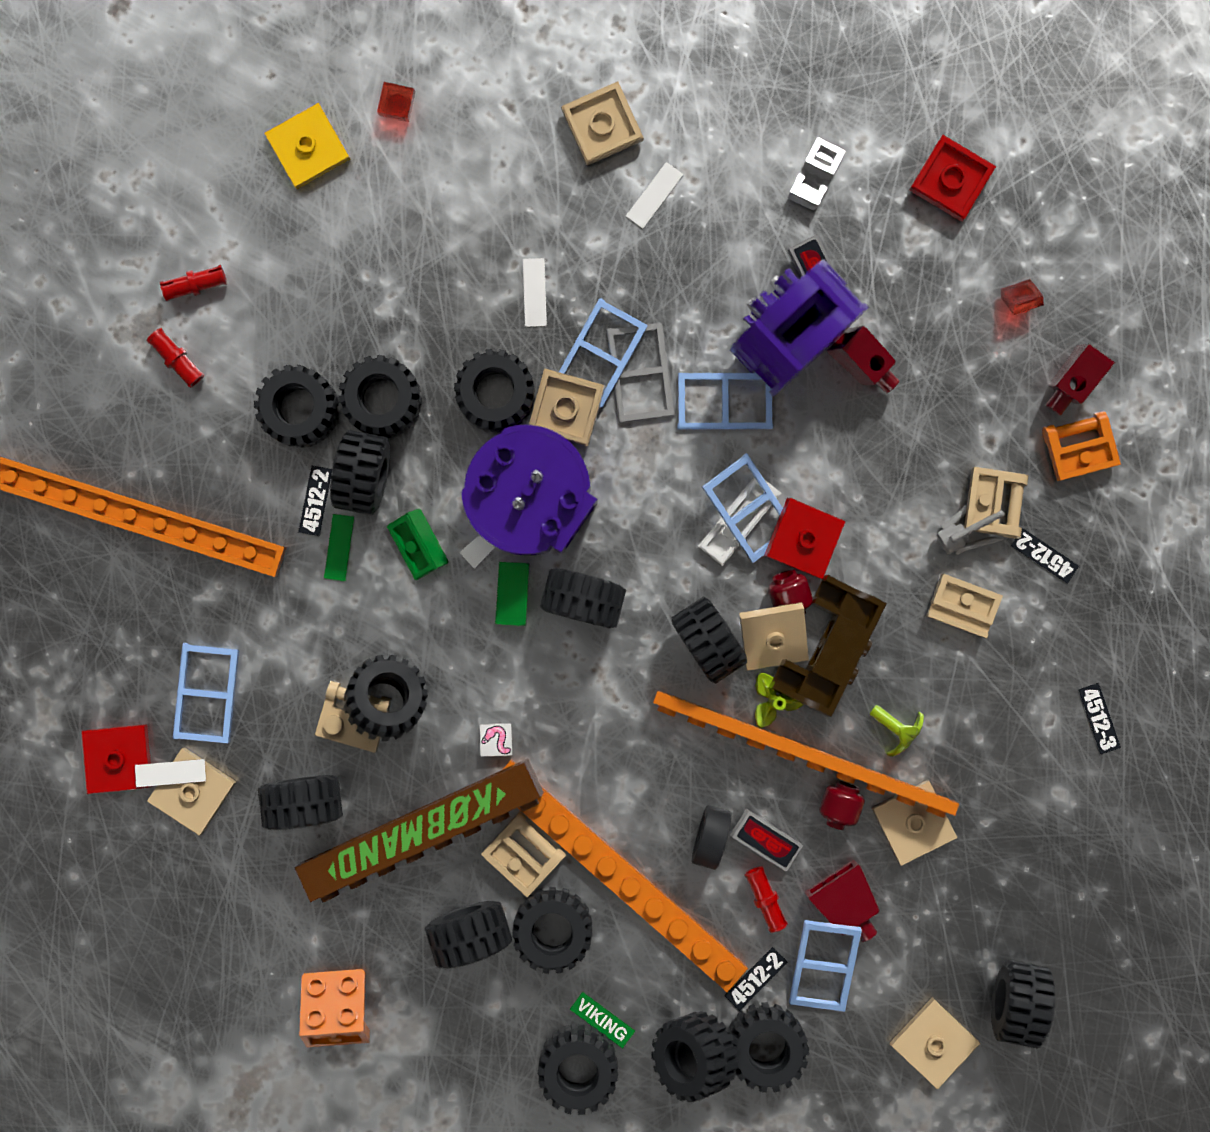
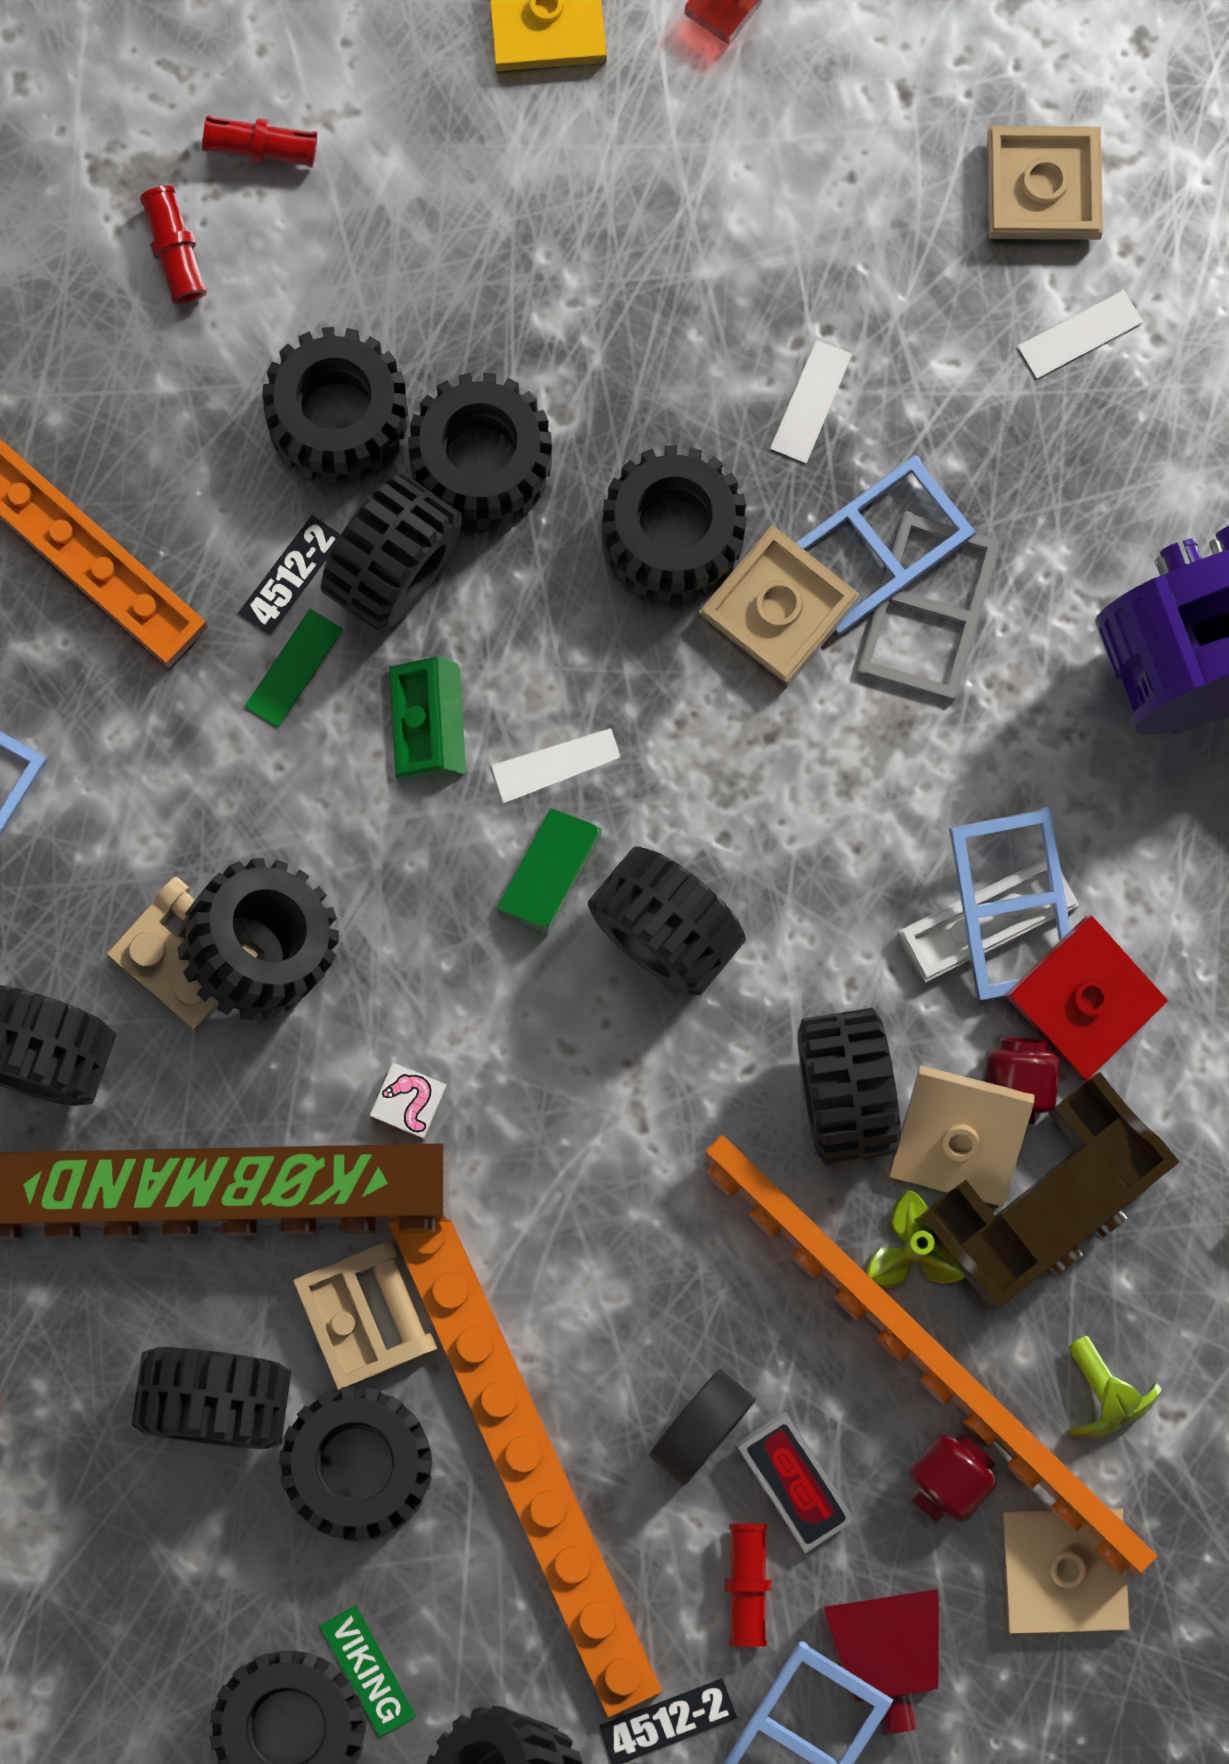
camera: 25 degrees right, 10 degrees down
dark purple piece [461,425,598,556] -> none
light blue window [677,373,774,429] -> none

